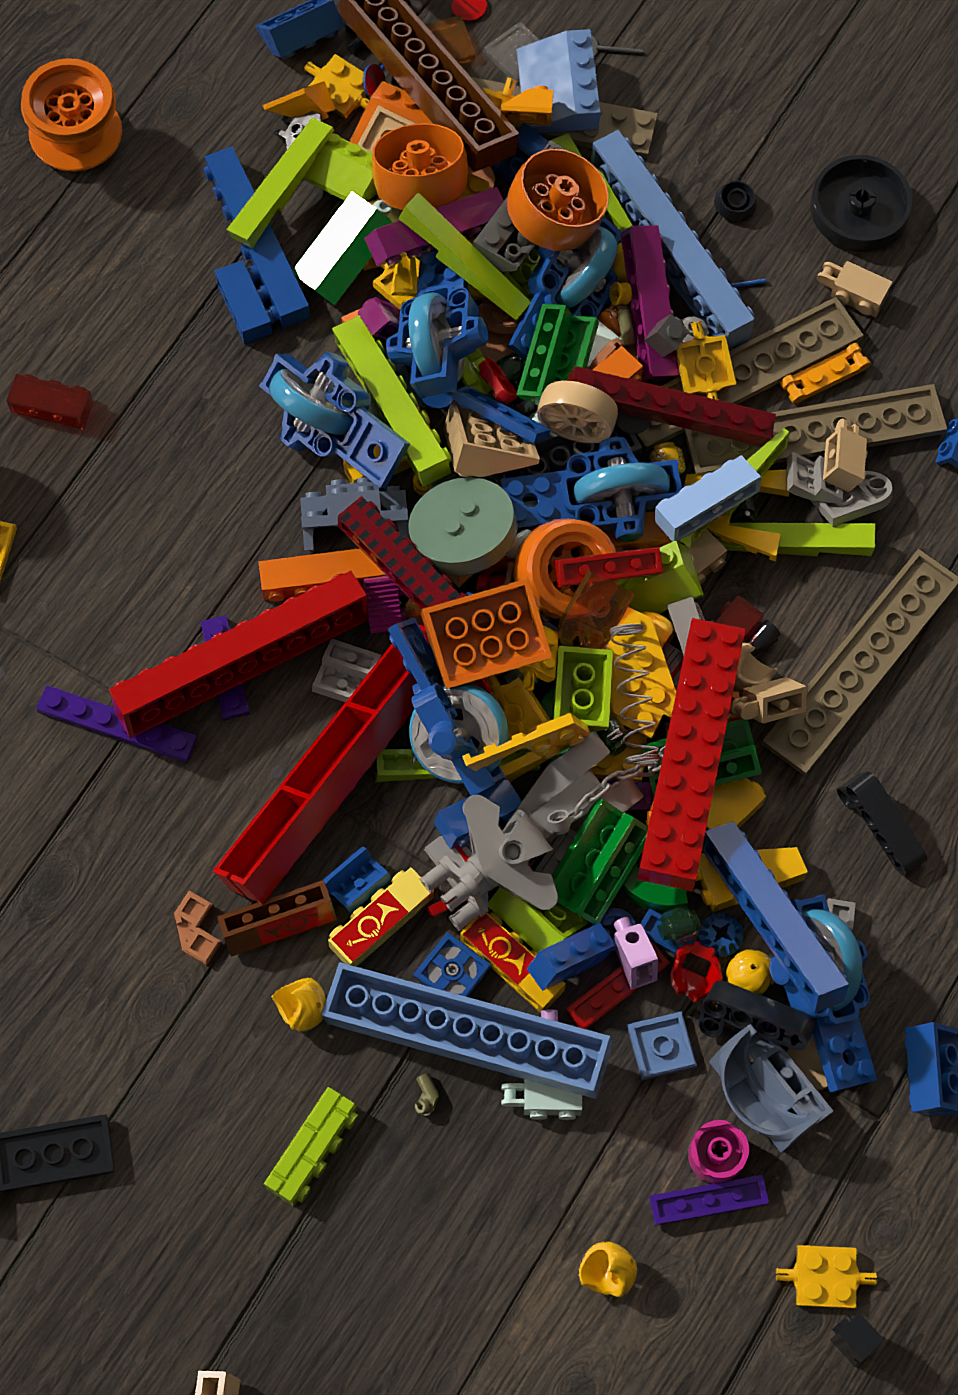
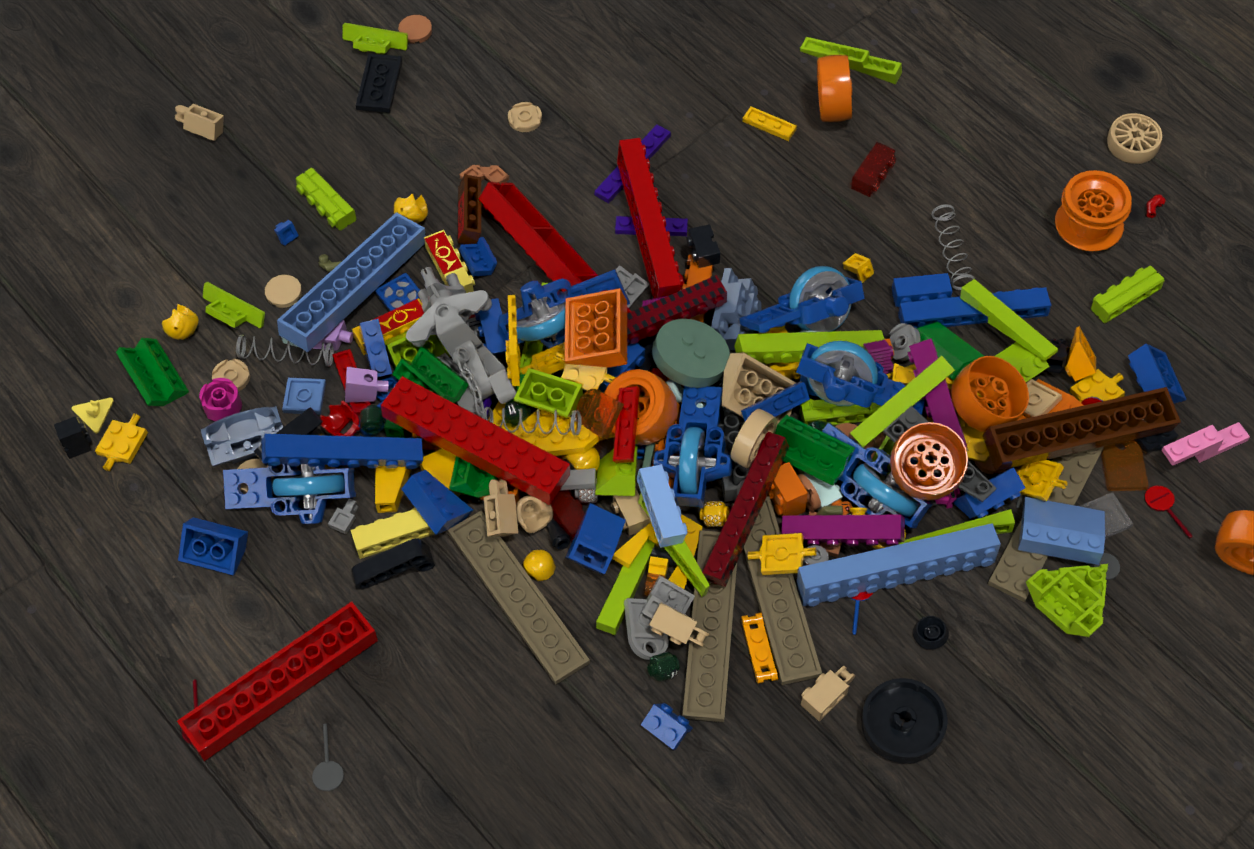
camera: 110 degrees right, 10 degrees down
red plate [478,358,518,404] -> none
light orange slope [501,86,553,126] -> none
dark grey brick [644,314,690,357] -> none
dark purple plate [649,1175,769,1226] -> none
none -> light yellow piece [72,398,114,434]
none -> green slope [116,338,189,406]
none -> lime bracket [203,282,265,328]
none -> tan tile [212,359,250,392]
none -> light grey piece [236,335,334,367]
none -> tan tile [265,275,302,308]
none -> blue tile [274,220,299,246]
none -> light yellow brick [350,507,435,559]
none -> blue wedge [401,470,473,535]
none -> tan tile [508,102,542,132]
none -> yellow hair [523,550,556,581]
none -> blue slope [565,503,626,574]
none -> yellow leg [645,556,668,595]
none -> clear green head [647,652,680,681]
none -> black brick [686,224,720,268]
none -> yellow bracket [842,253,874,283]
none -> light grey plate [889,323,920,362]
none -> light grey piece [931,204,975,290]
none -> lime wedge [1026,564,1108,637]
none -> lime brick [1091,266,1165,323]
none -> red arm [1146,194,1166,218]

